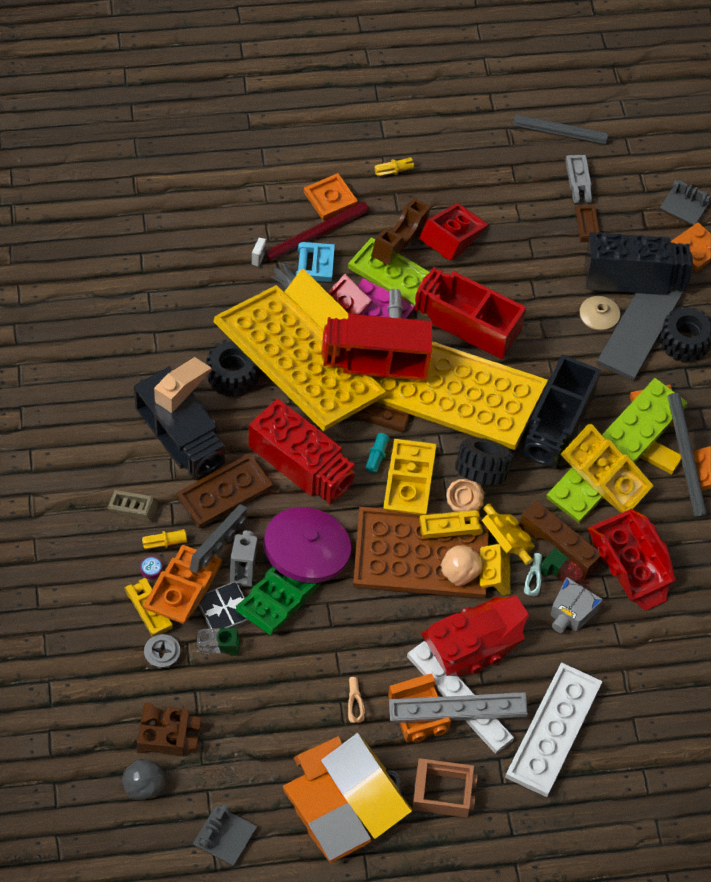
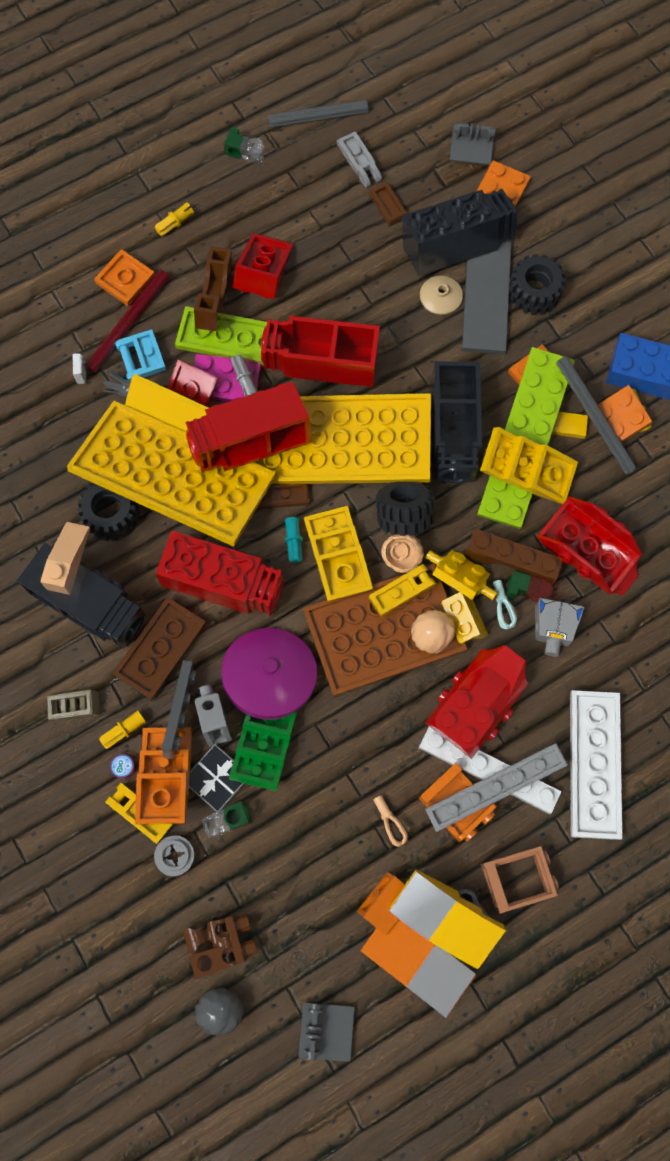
camera: 20 degrees left, 15 degrees up
none -> leg [224,127,264,163]

